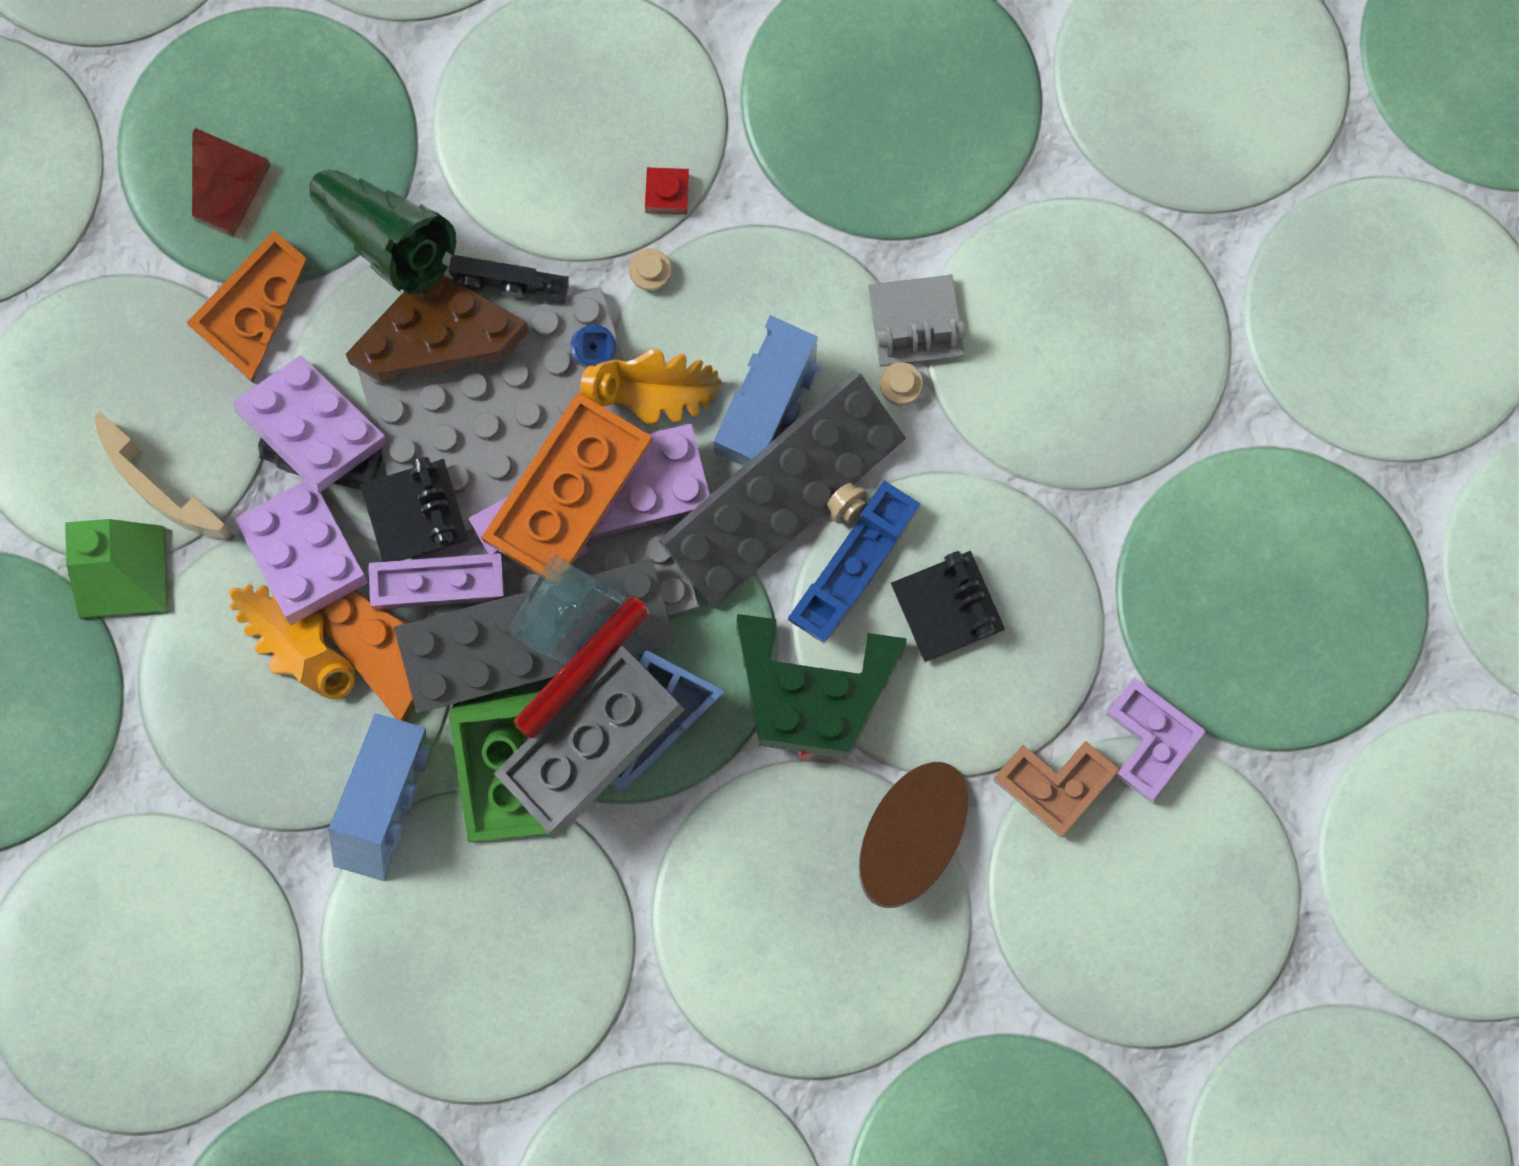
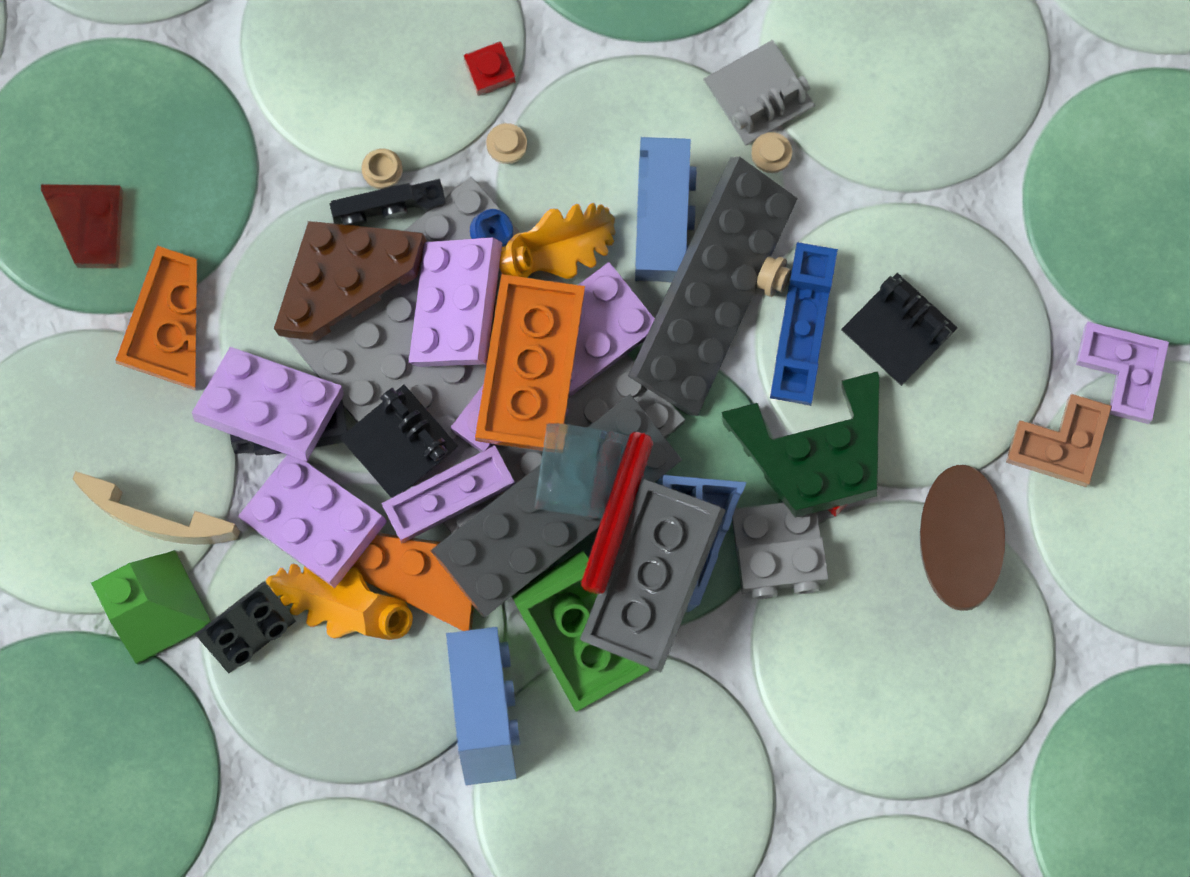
camera: 25 degrees left, 0 degrees up
dark green cone [309,169,457,295] -> none
none -> black hinge [195,580,296,674]
none -> tan plate [361,149,403,189]
none -> lavender plate [408,237,502,367]
none -> light grey plate [732,503,828,599]

